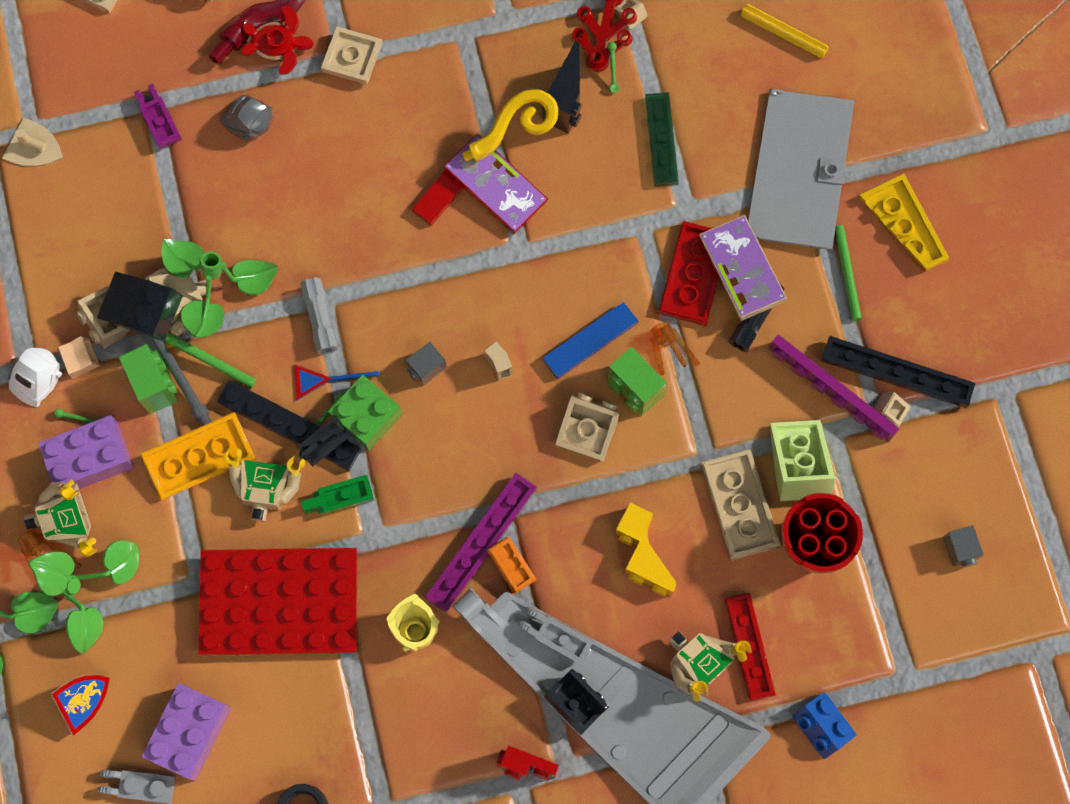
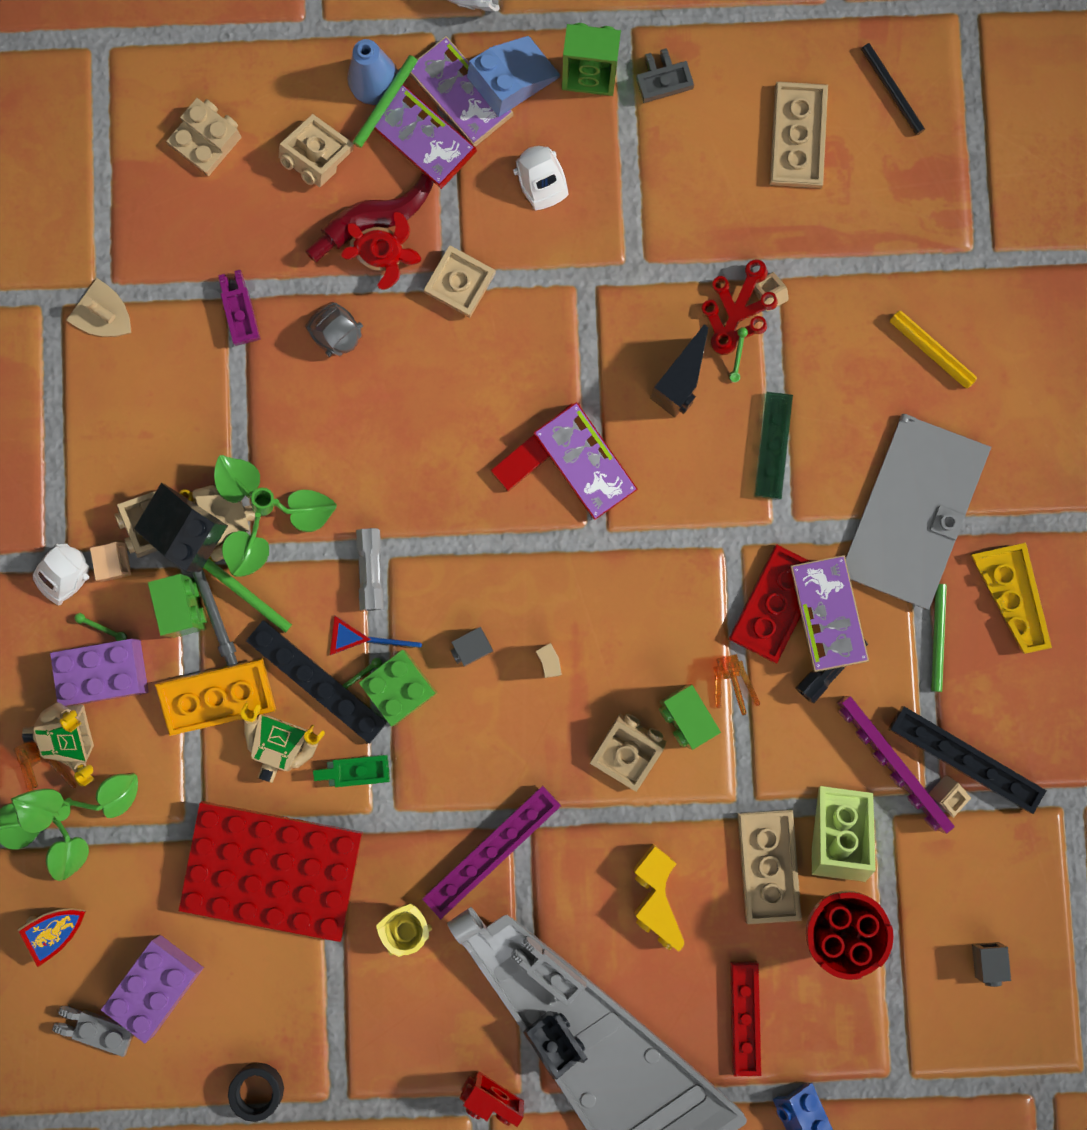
camera: 10 degrees right, 10 degrees up
black hinge [297,415,351,467] -> none
yellow plant [462,89,558,162] -> none
orange plate [486,536,536,594] -> none
blue tile [543,302,638,380] -> none
torso [668,631,752,702] -> none

